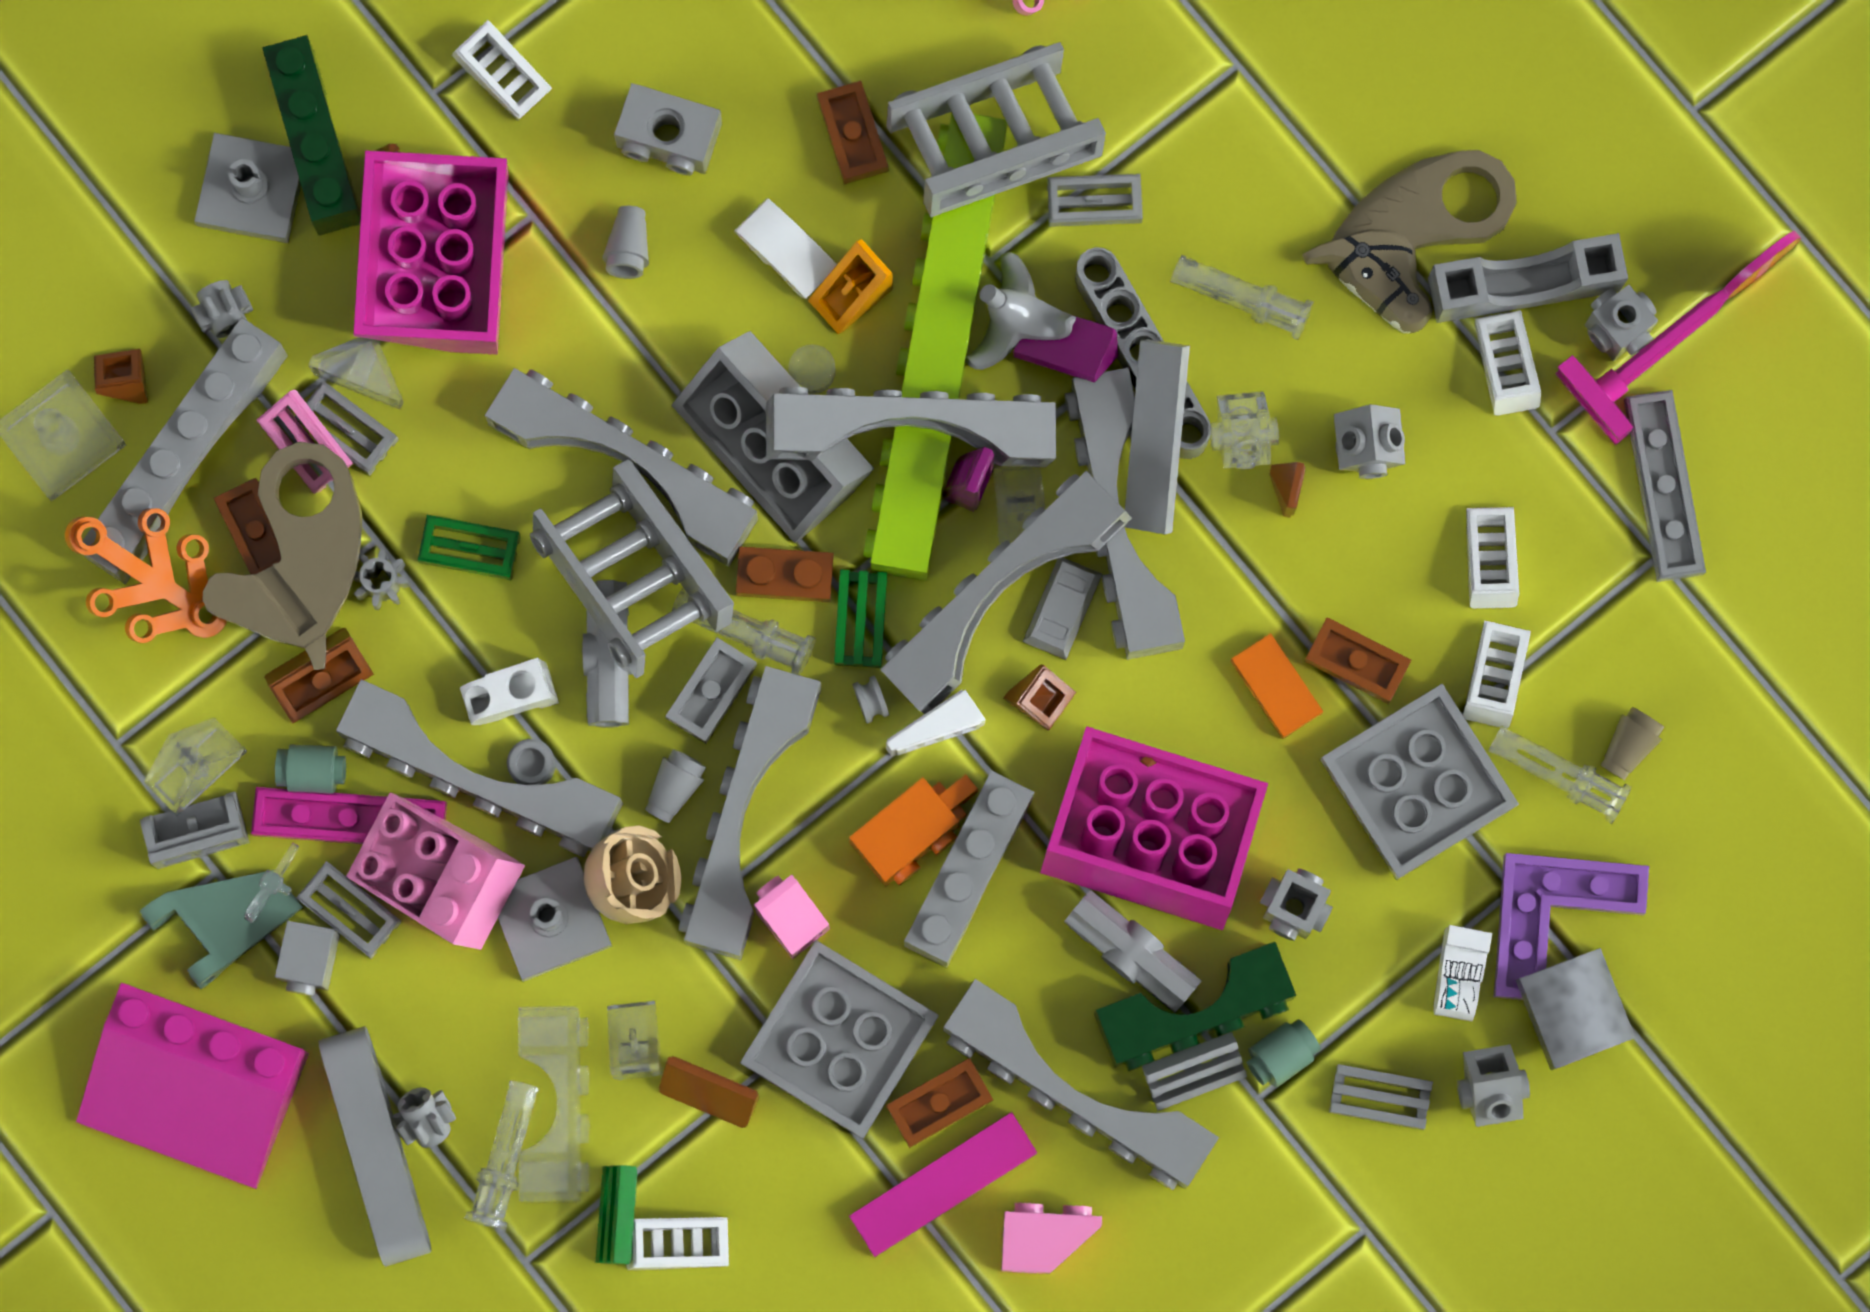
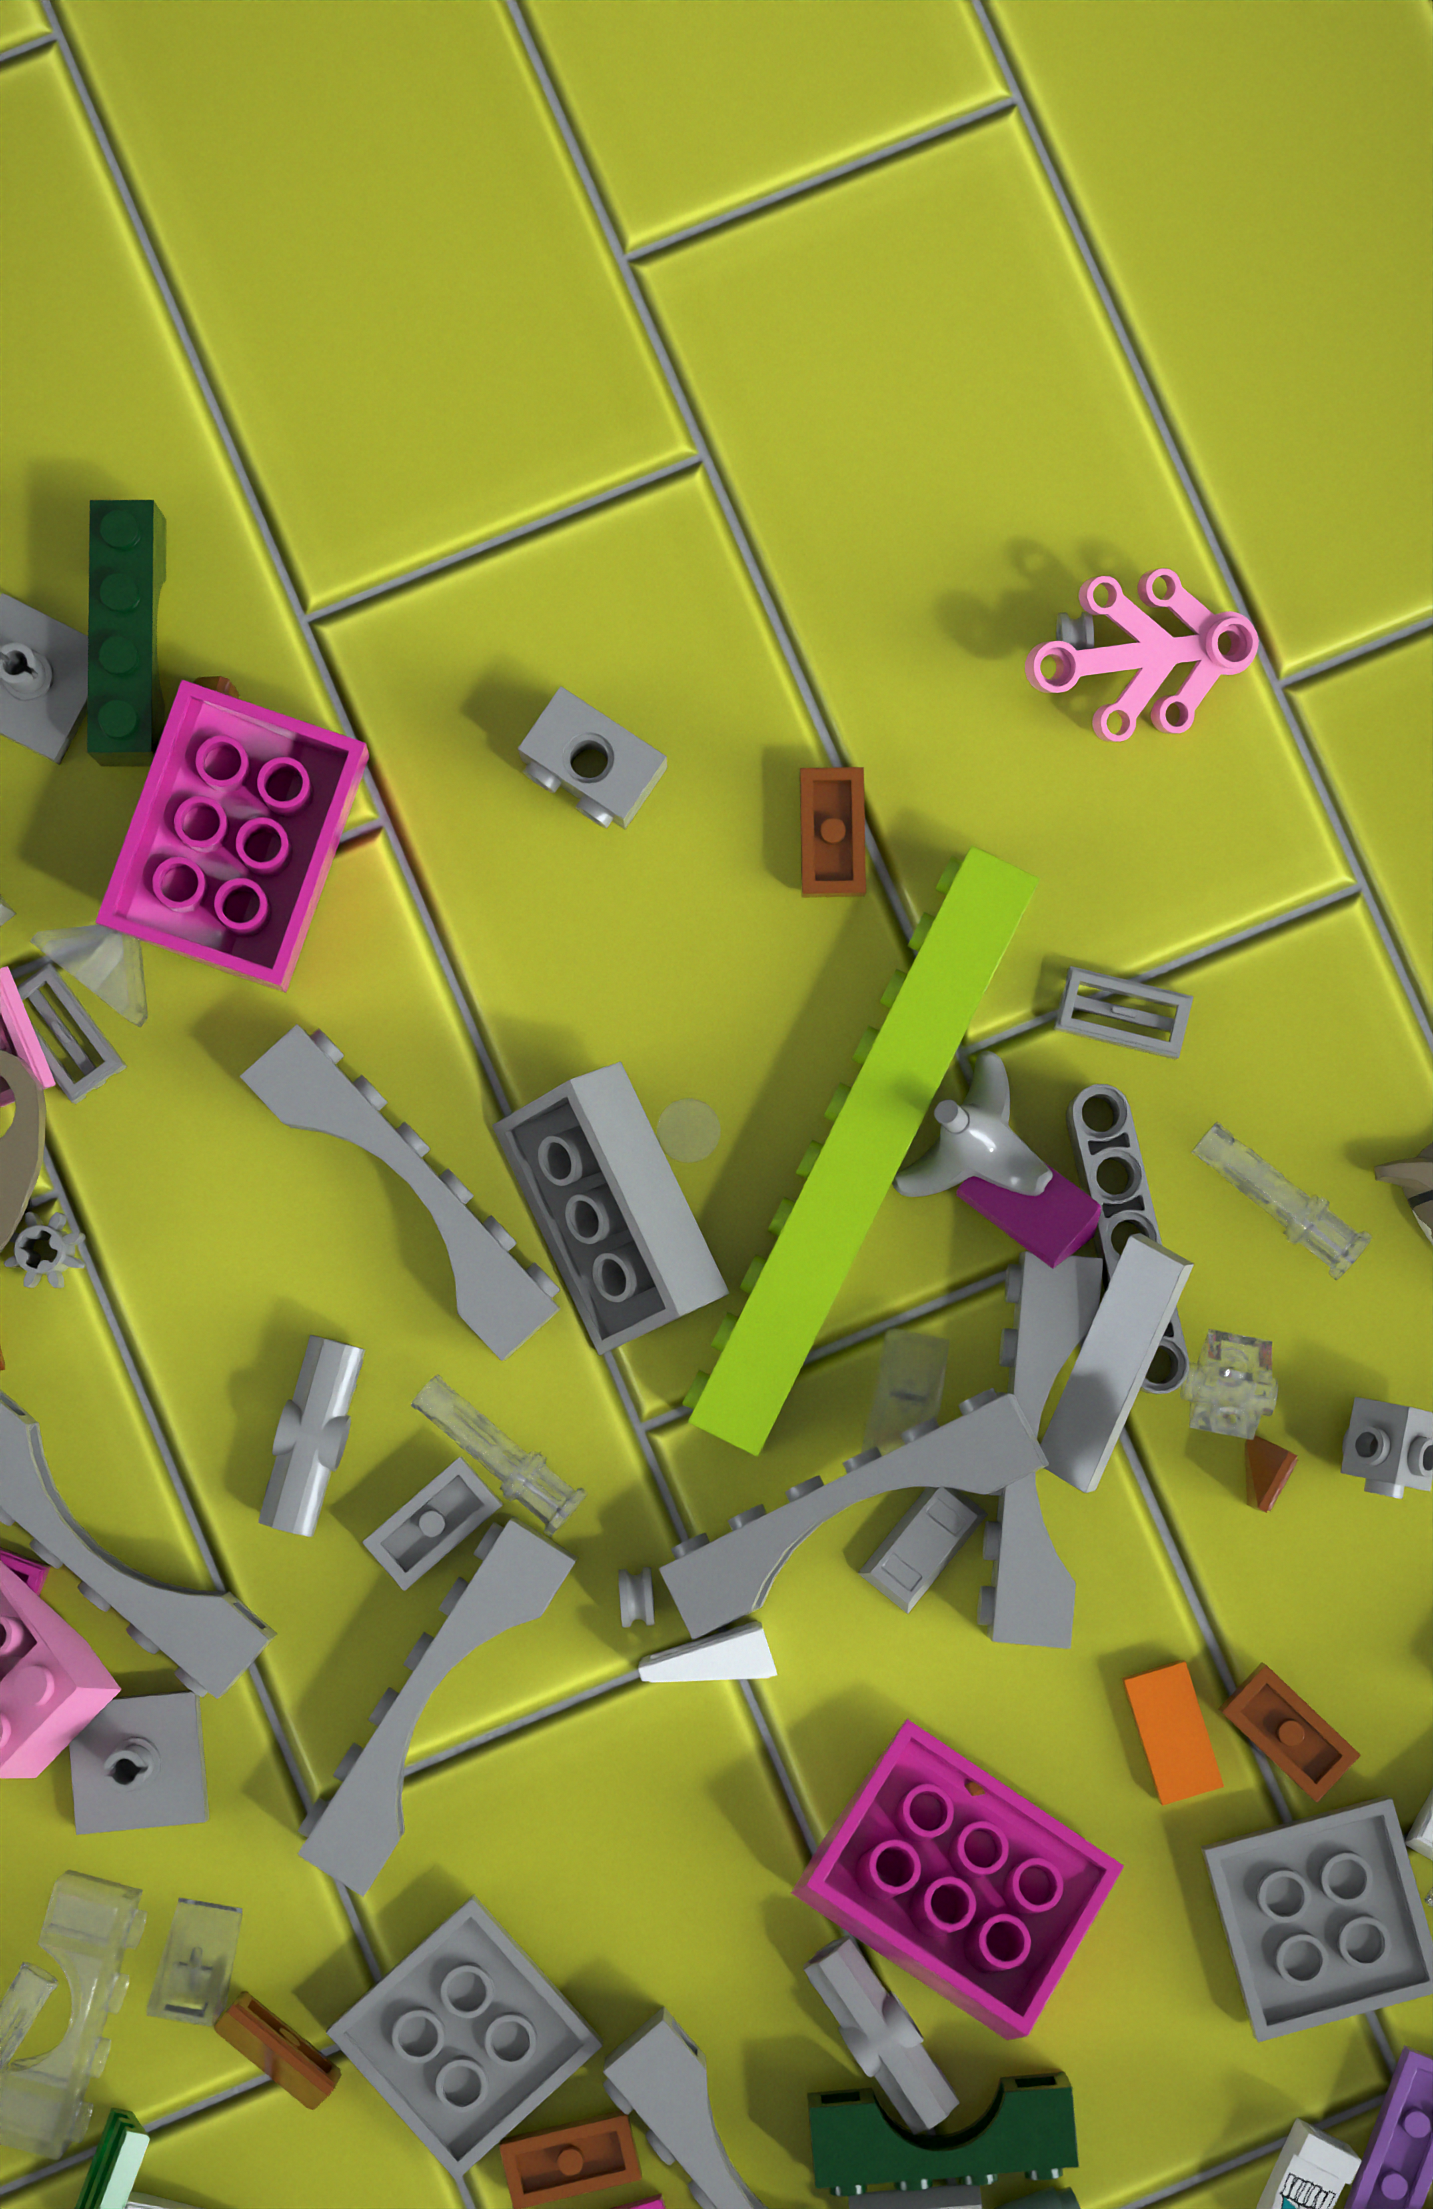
camera: 15 degrees right, 5 degrees up
green tile [418,515,521,580] -> none
white slope [452,20,552,120] -> none
white leg [460,657,559,725] -> none
light grey tile [507,739,556,785] -> none
light grey fence [530,459,734,678] -> none
tan cylinder [583,825,682,924] -> none
light grey cone [603,206,649,279] -> none
light grey cone [645,749,706,823] -> none
white slope [734,198,837,299] -> none
dark orange plate [736,547,834,602] -> none
bright pink slope [754,874,830,959] -> none
light grey arch [766,386,1056,467] -> none
light orange slope [808,239,893,334] -> none
green tile [834,569,887,668] -> none
orange hinge [849,774,979,887] -> none
light grey fence [886,42,1106,218] -> none
light grey arch [904,770,1034,968] -> none
magenta slope [942,447,994,512] -> none
dark orange slope [1003,664,1076,730] -> none
light grey brick [1260,868,1333,941] -> none

